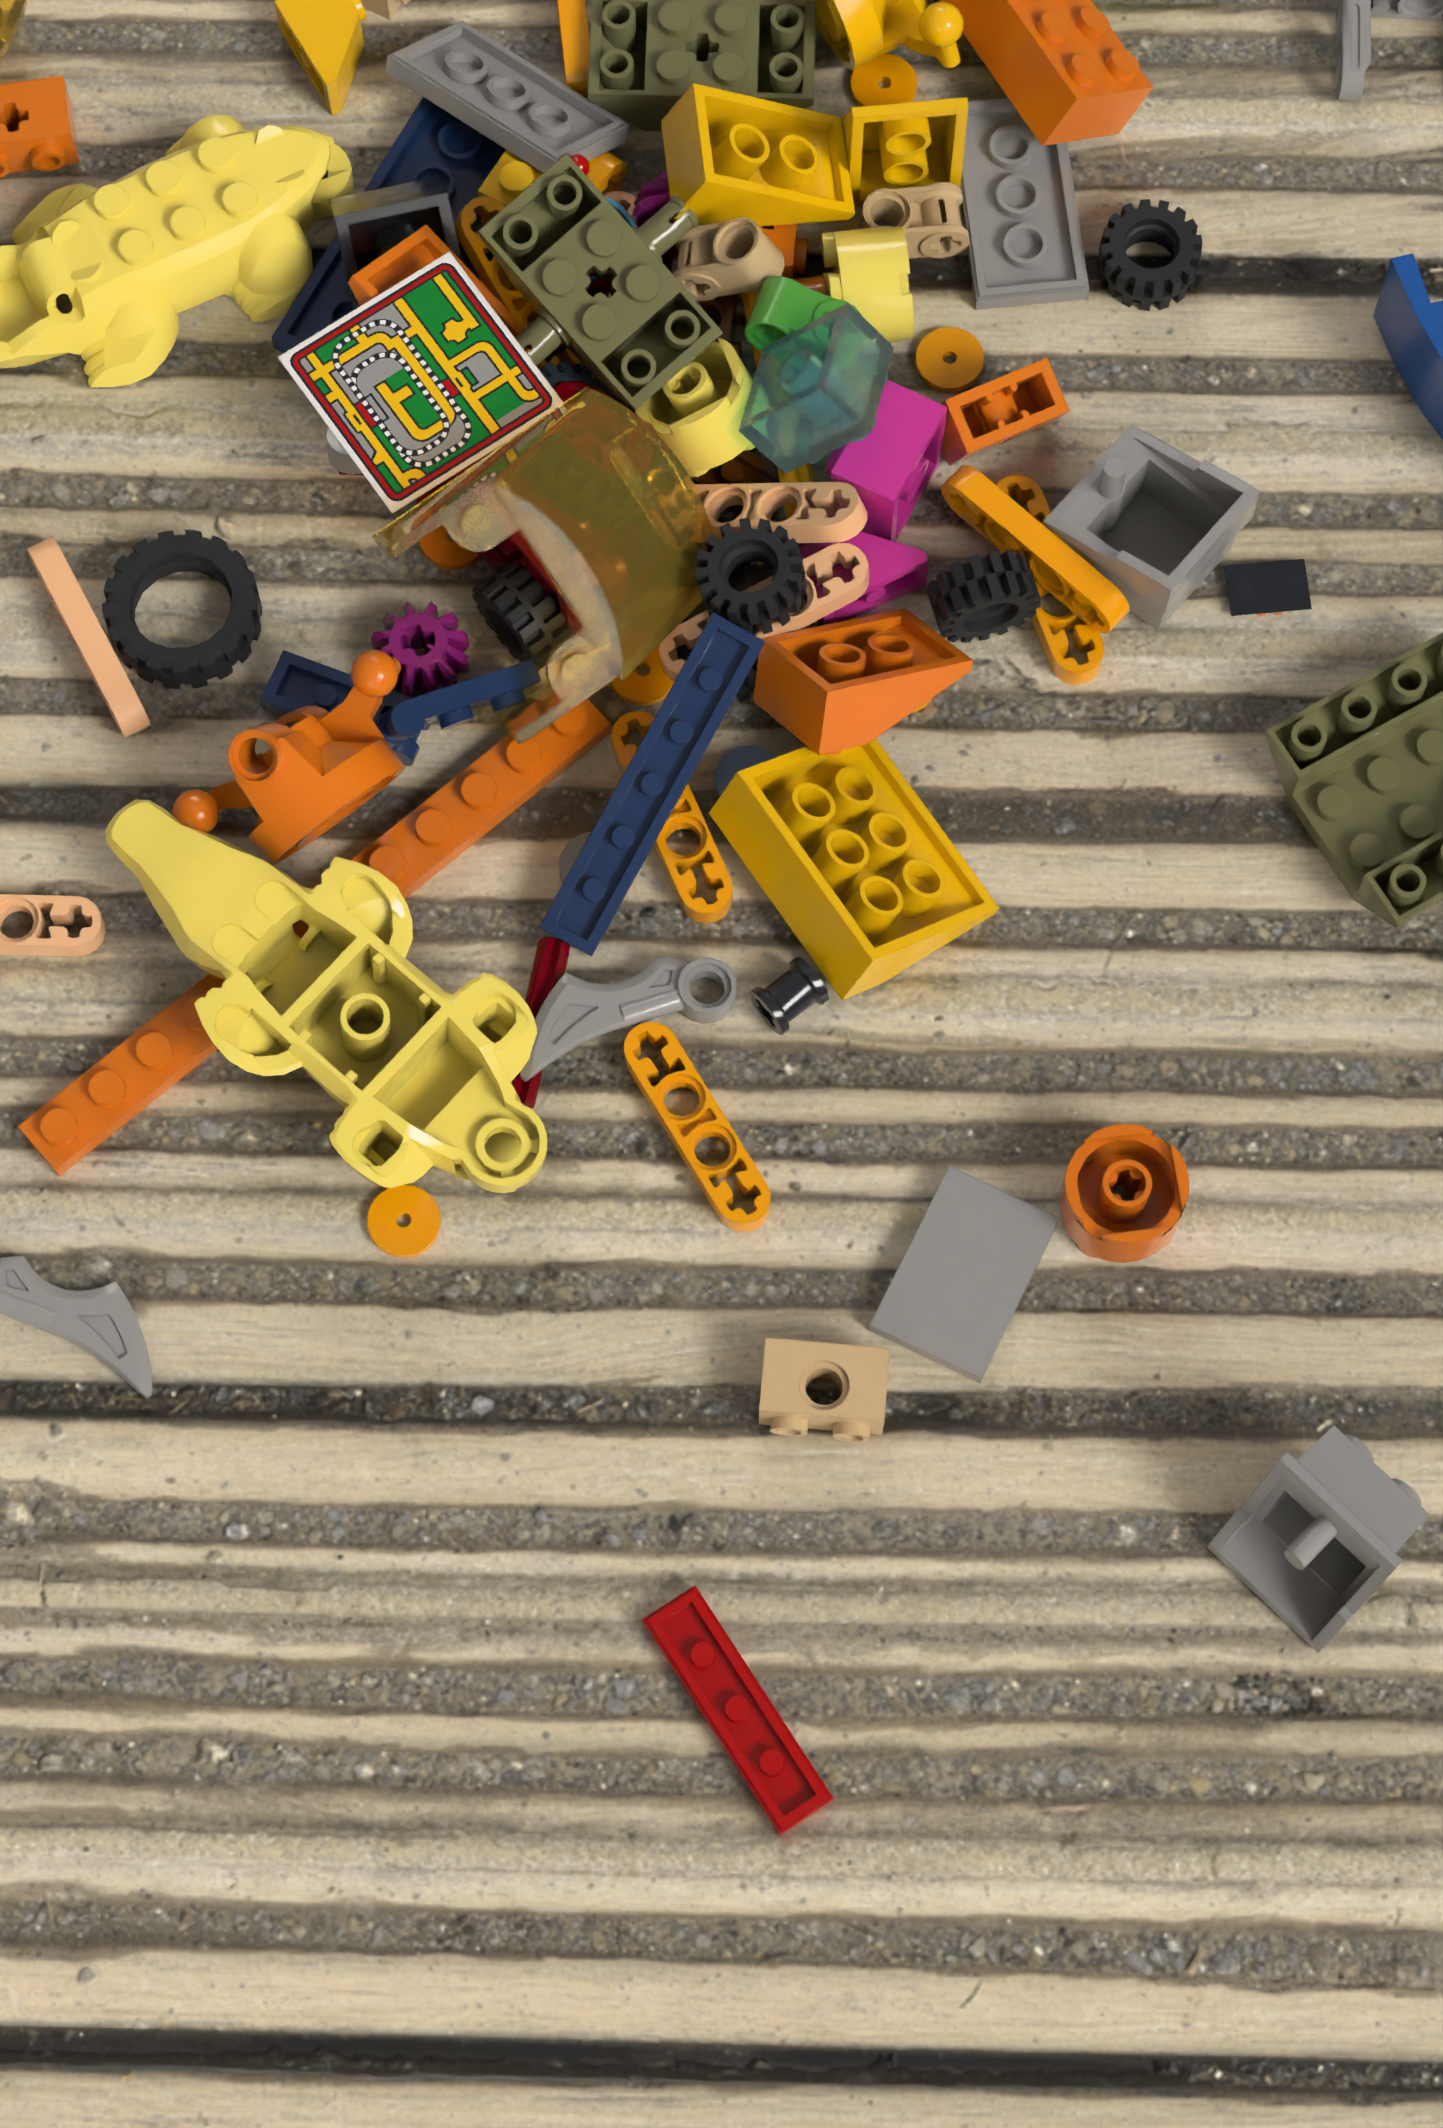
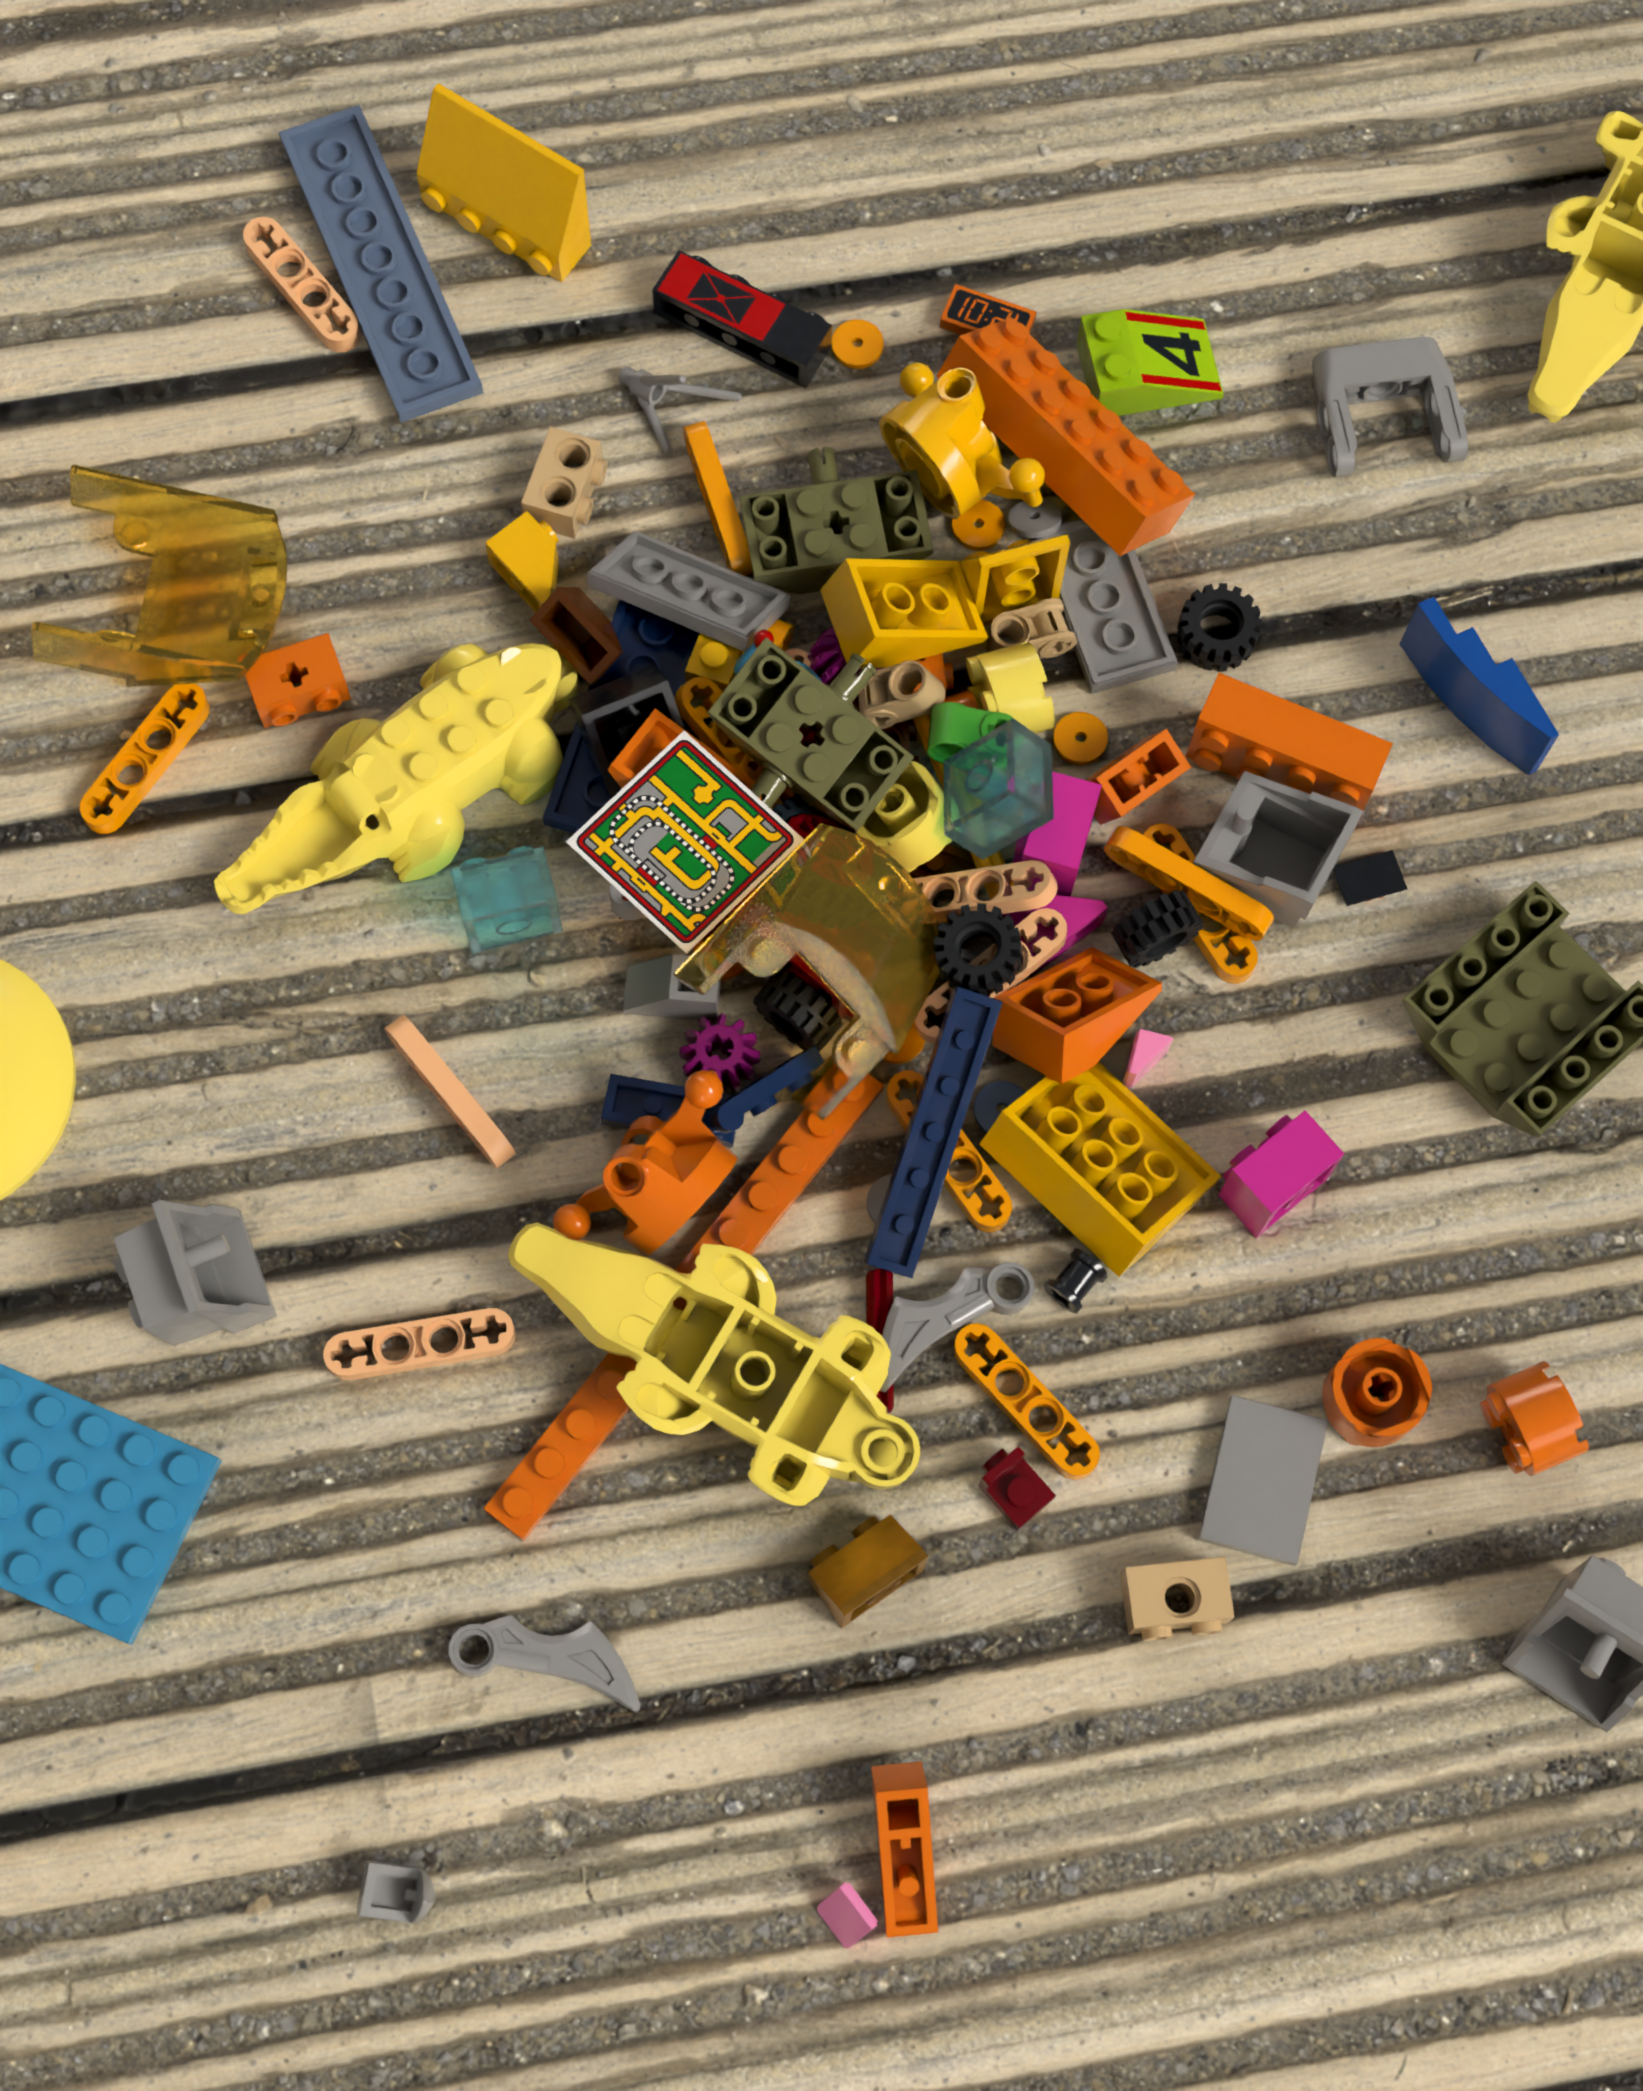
camera: 15 degrees left, 0 degrees up
black tyre [102,530,262,689] -> none
light orange wheel [367,1185,441,1258] -> none
red tile [642,1585,834,1836] -> none
none -> clear light blue brick [450,846,563,954]
none -> reddish brown slope [529,587,623,685]
none -> light grey slope [623,954,721,1021]
none -> pearl gold slope [807,1514,928,1628]
none -> bright pink slope [817,1882,878,1948]
none -> orange slope [871,1761,938,1938]
none -> dark red bracket [979,1446,1056,1531]
none -> light grey wheel [1008,499,1062,538]
none -> bright pink slope [1123,1029,1173,1089]
none -> orange brick [1186,673,1393,810]
none -> dark pink brick [1218,1110,1345,1238]
none -> orange brick [1480,1361,1589,1476]

